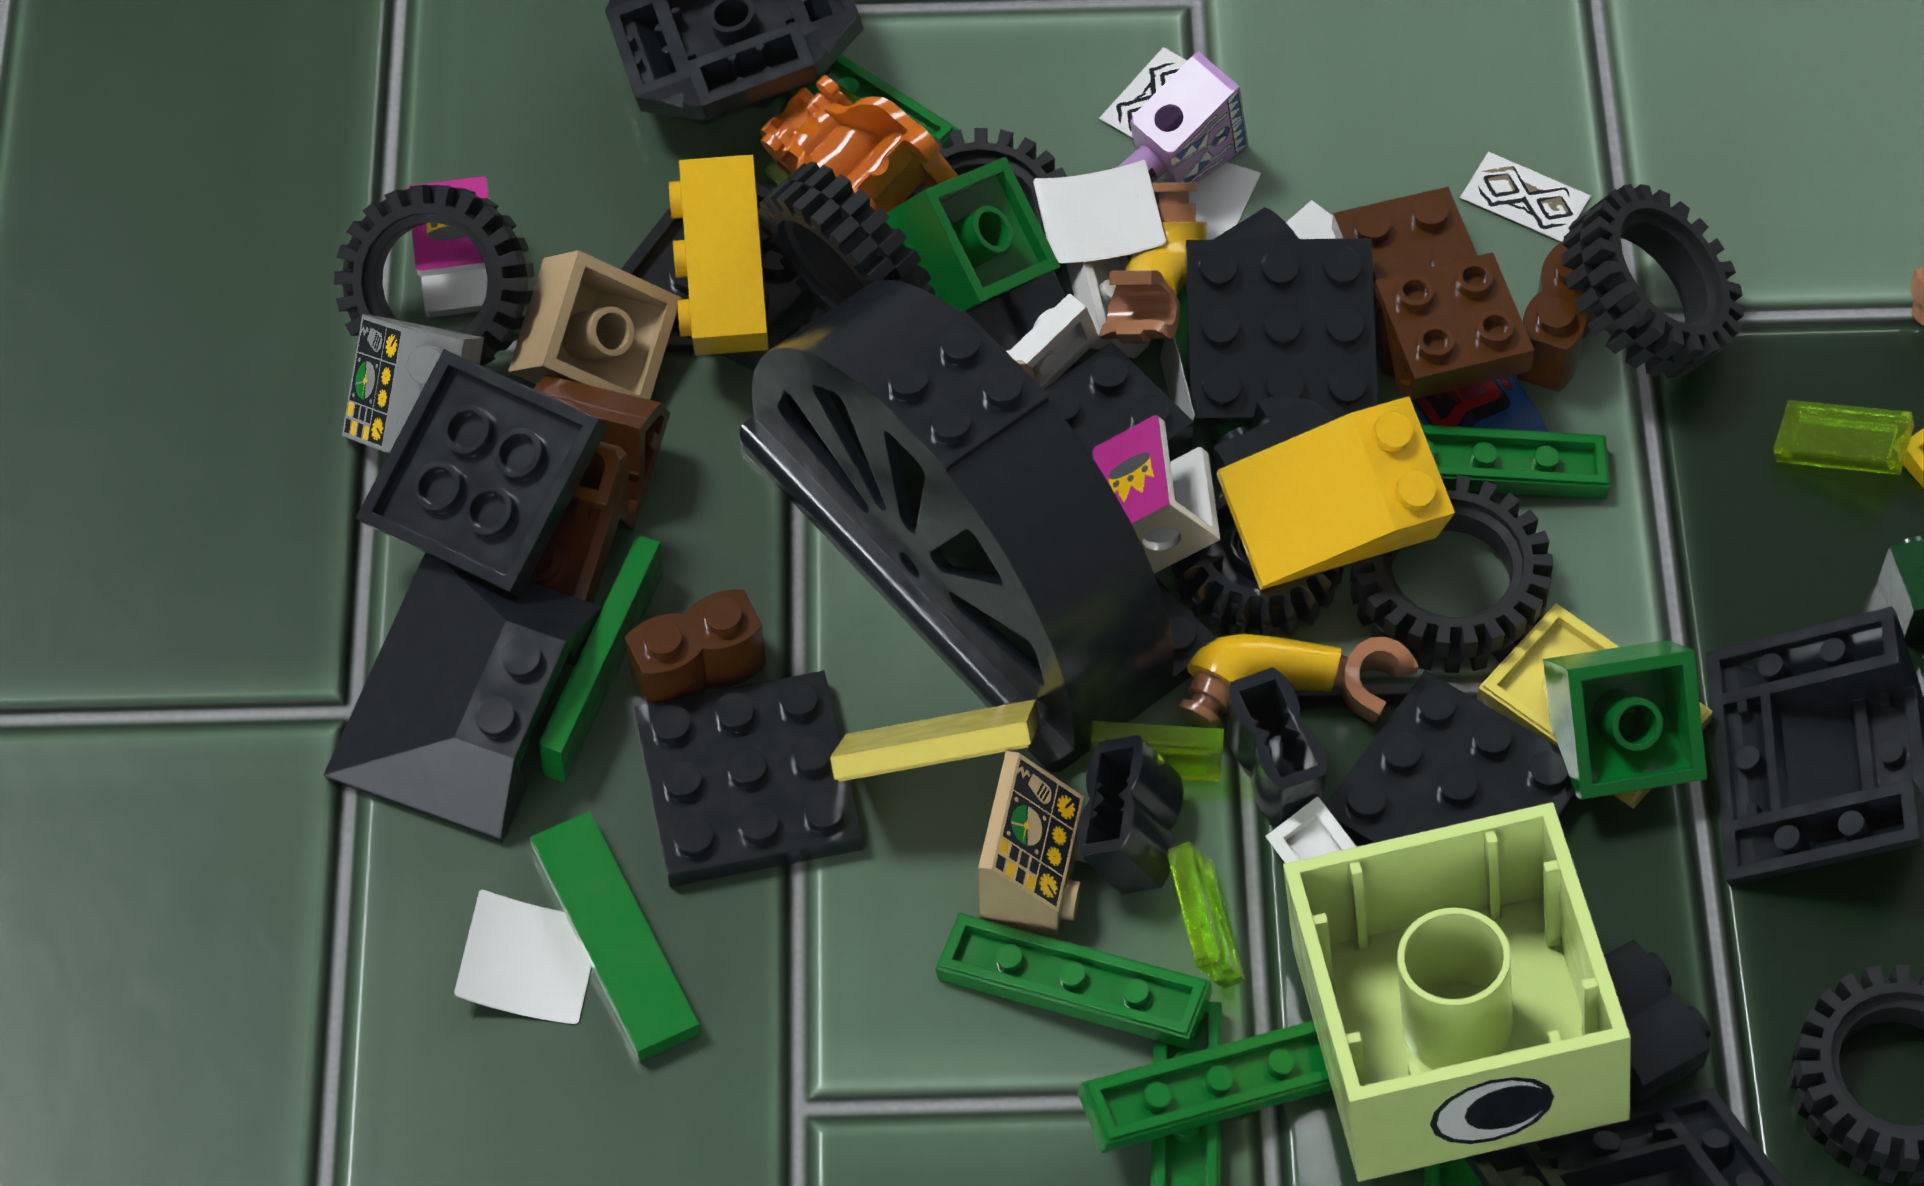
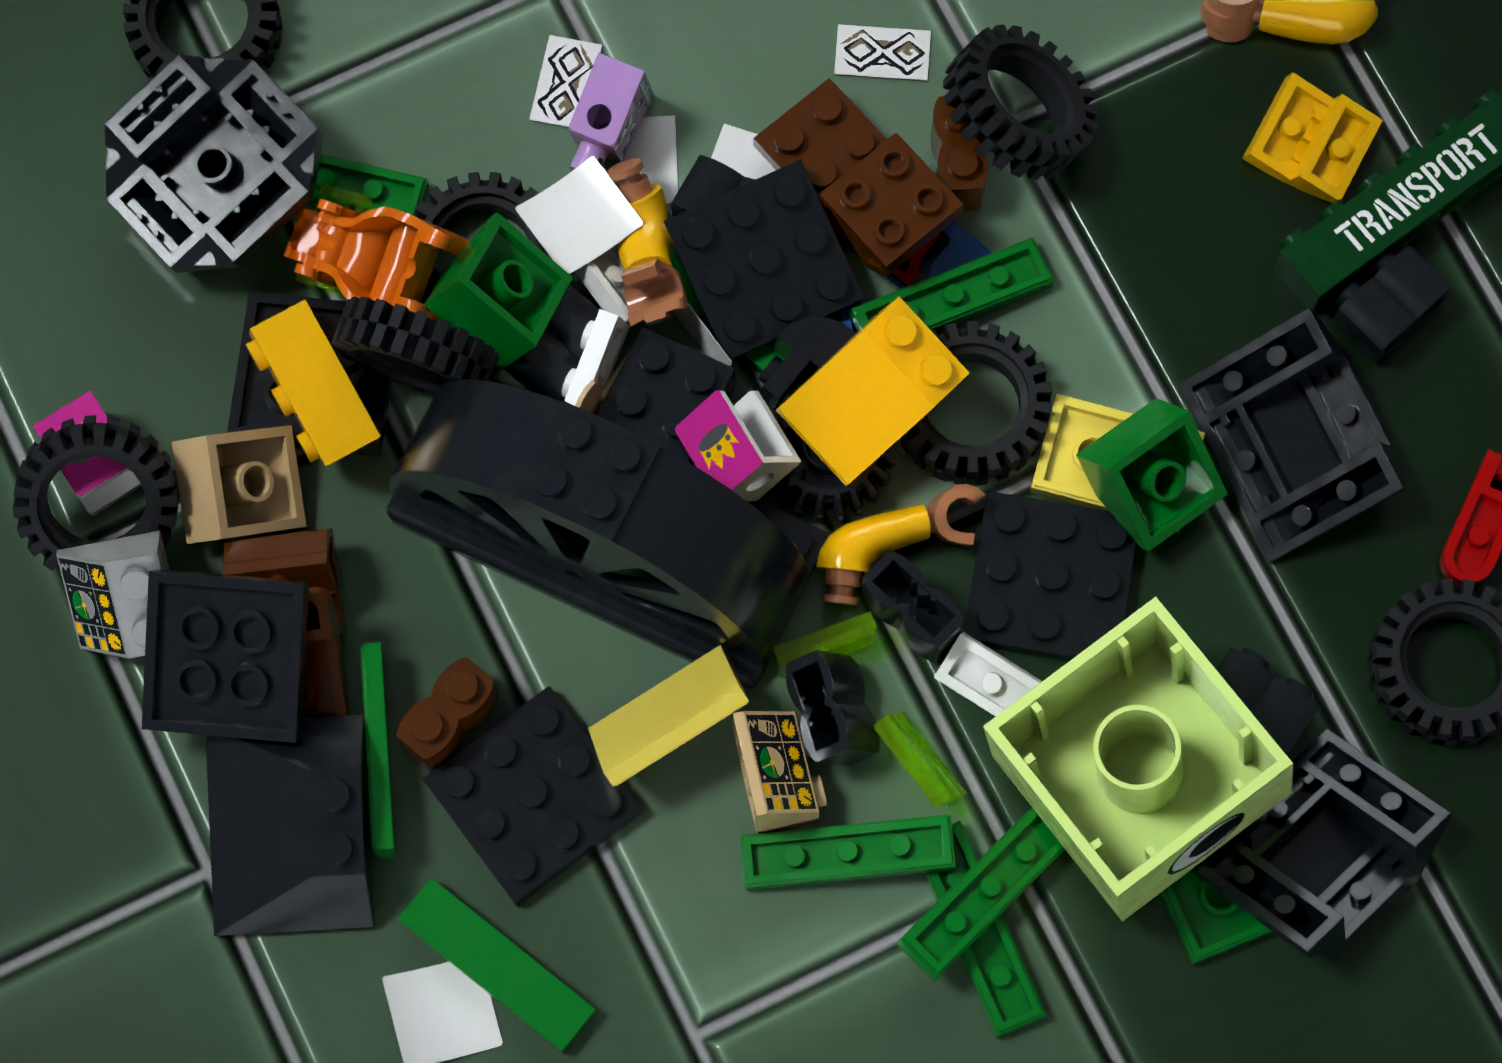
camera: 25 degrees left, 15 degrees up
clear neon green tile [1773,400,1914,475] -> none

